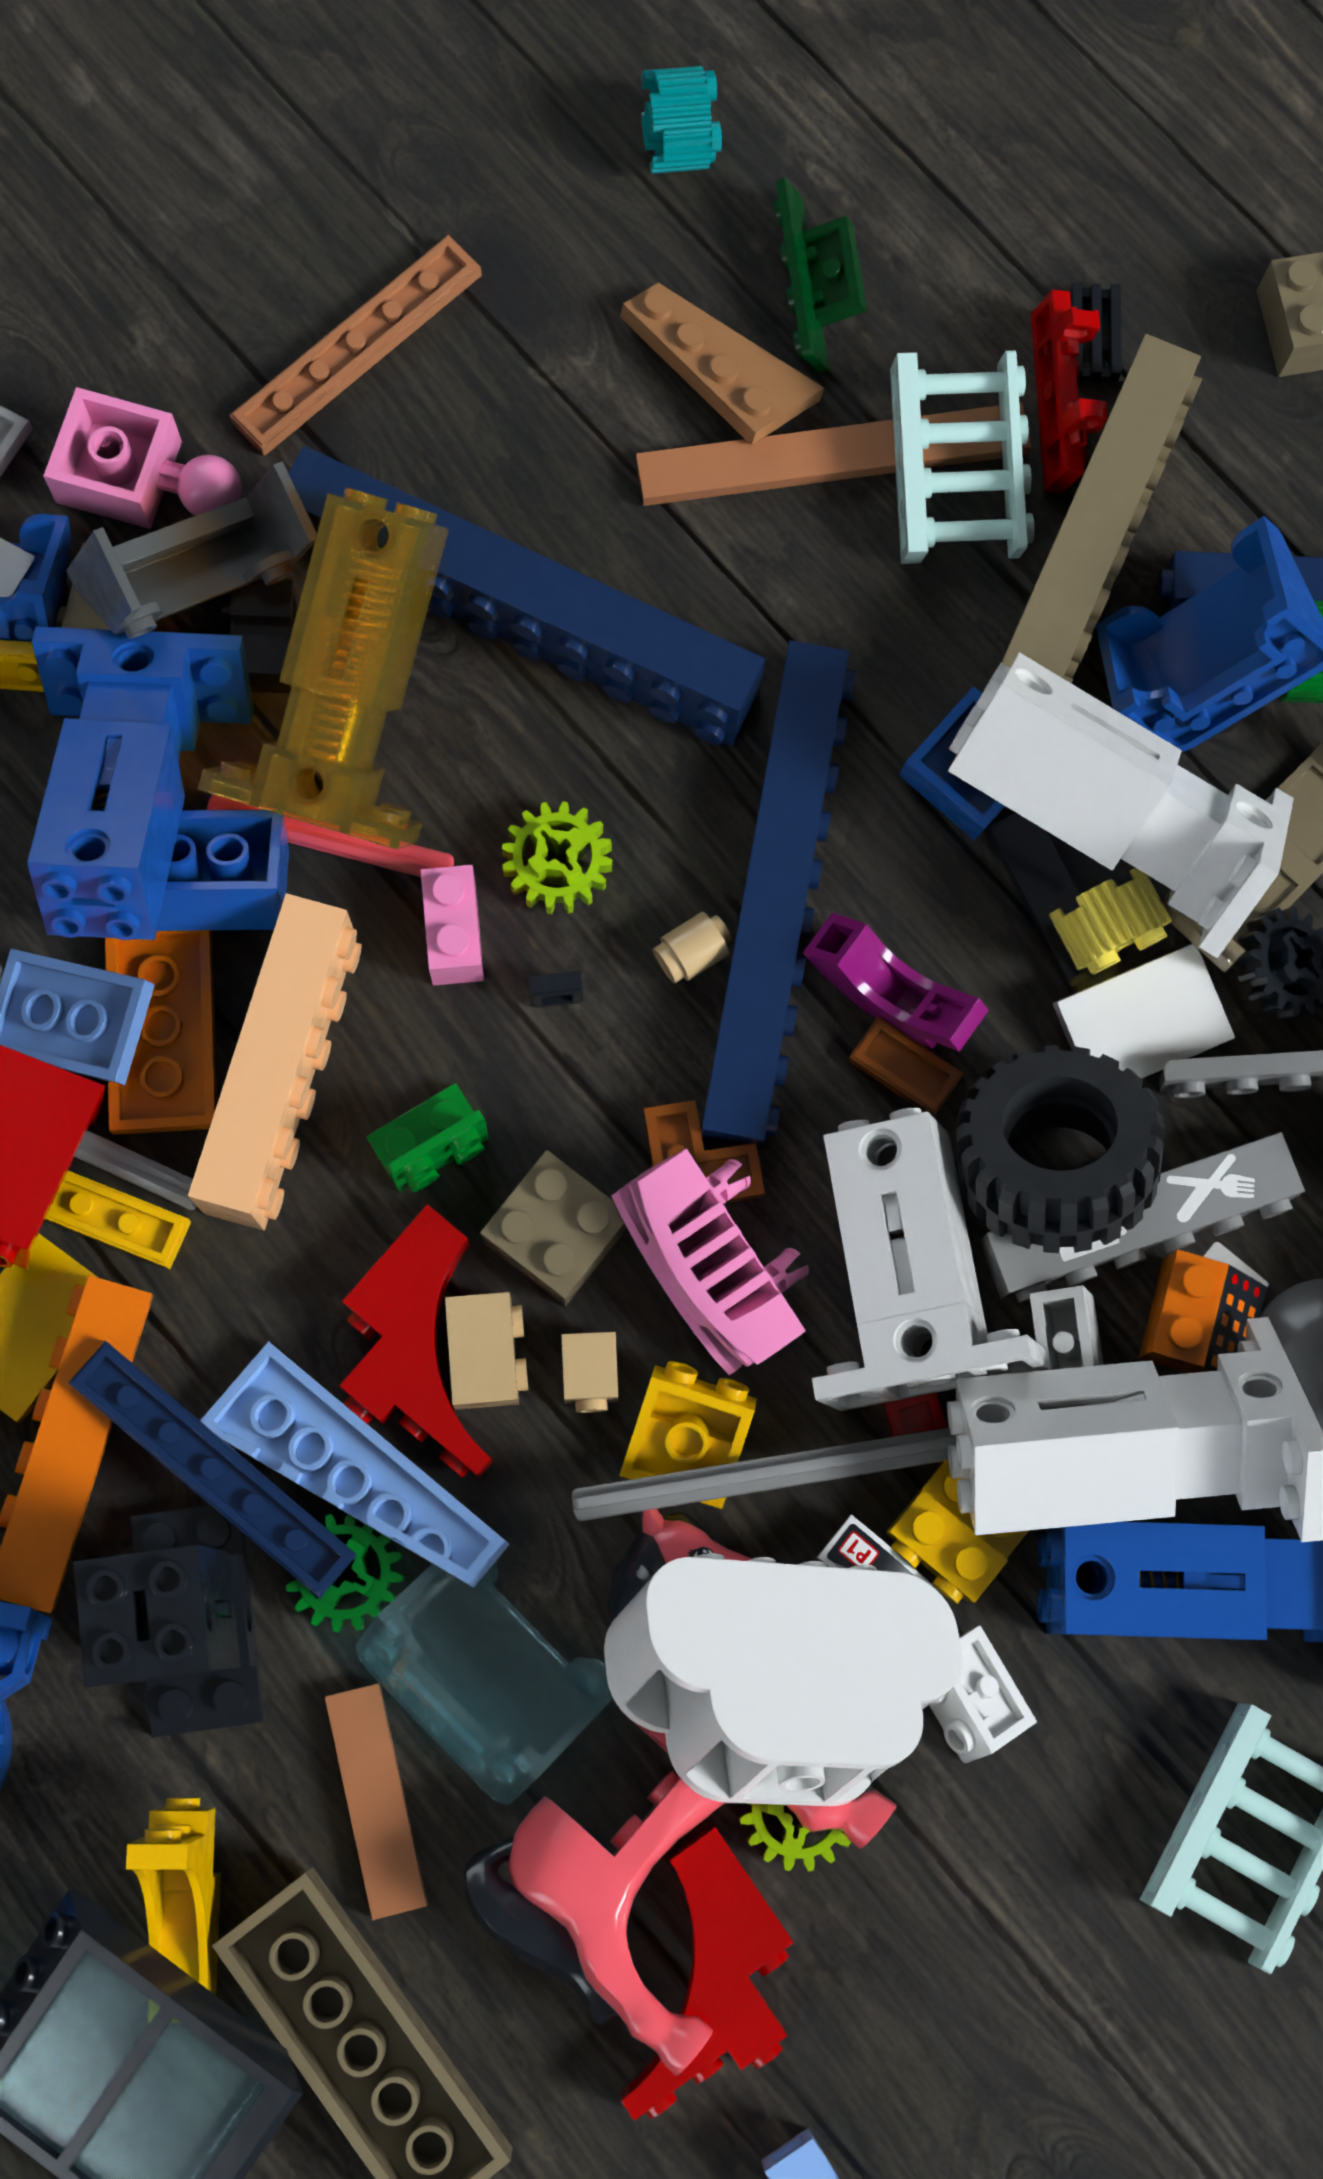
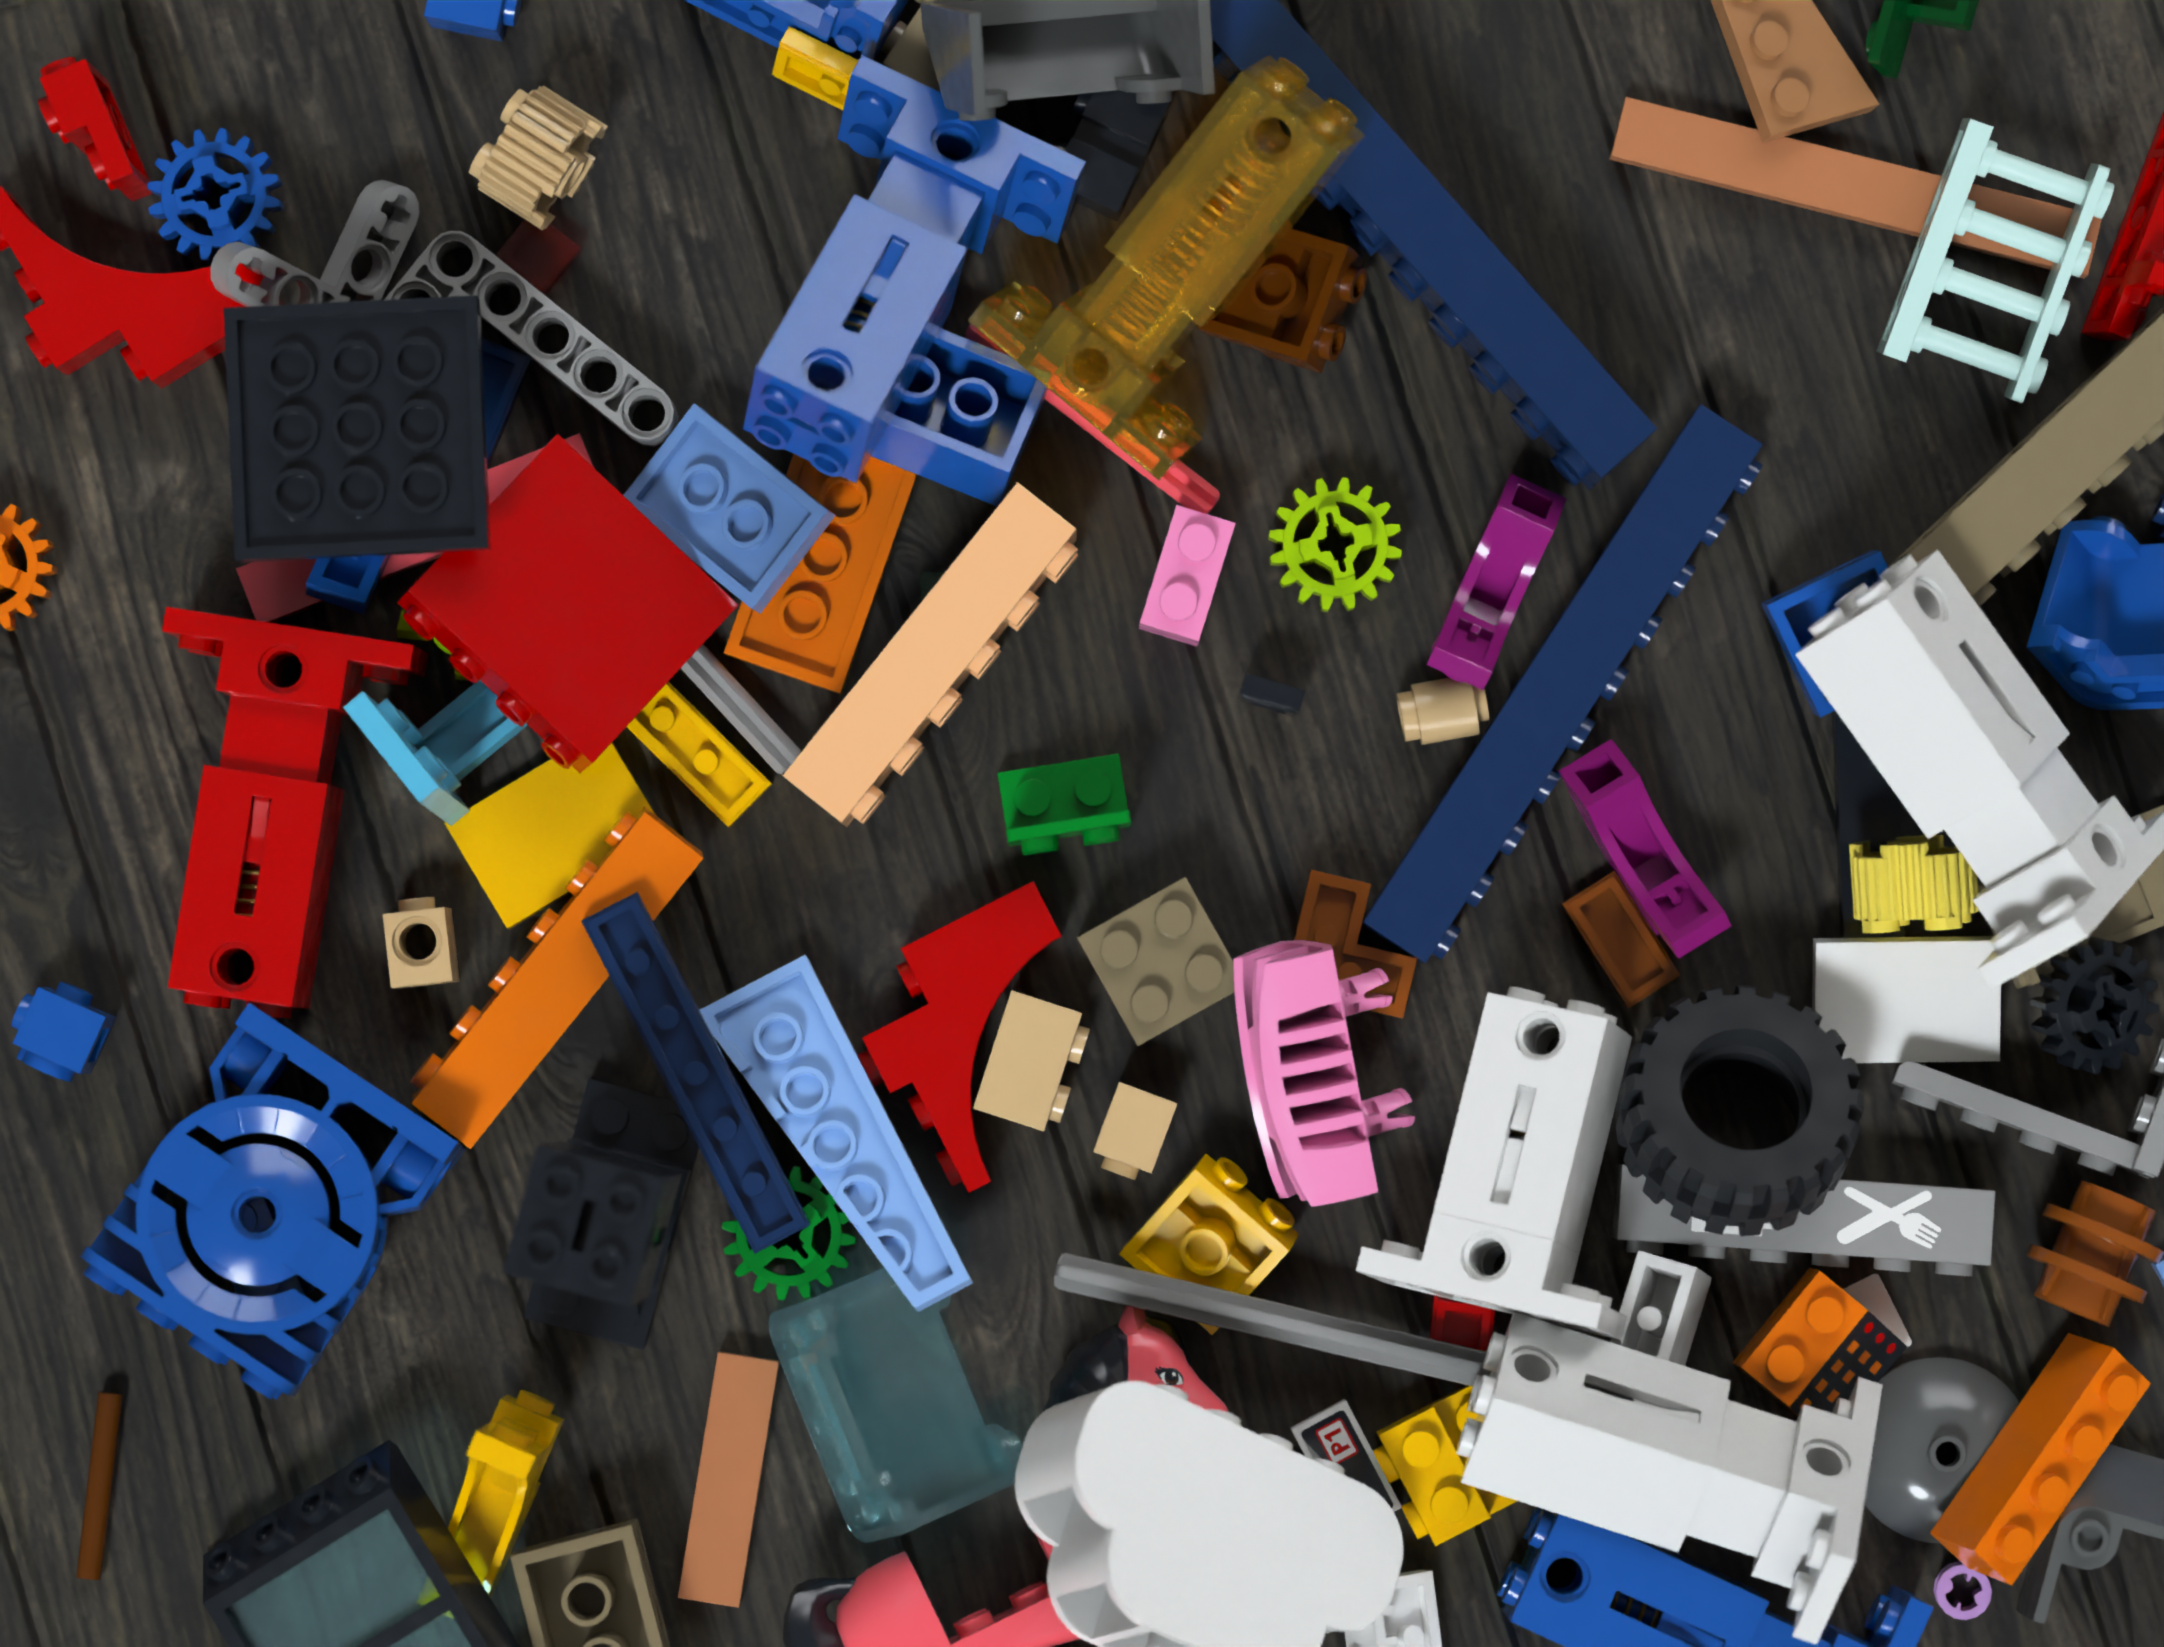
camera: 30 degrees right, 10 degrees up
none -> reddish brown plate [1197,213,1367,374]
none -> magenta arch [1426,473,1567,690]

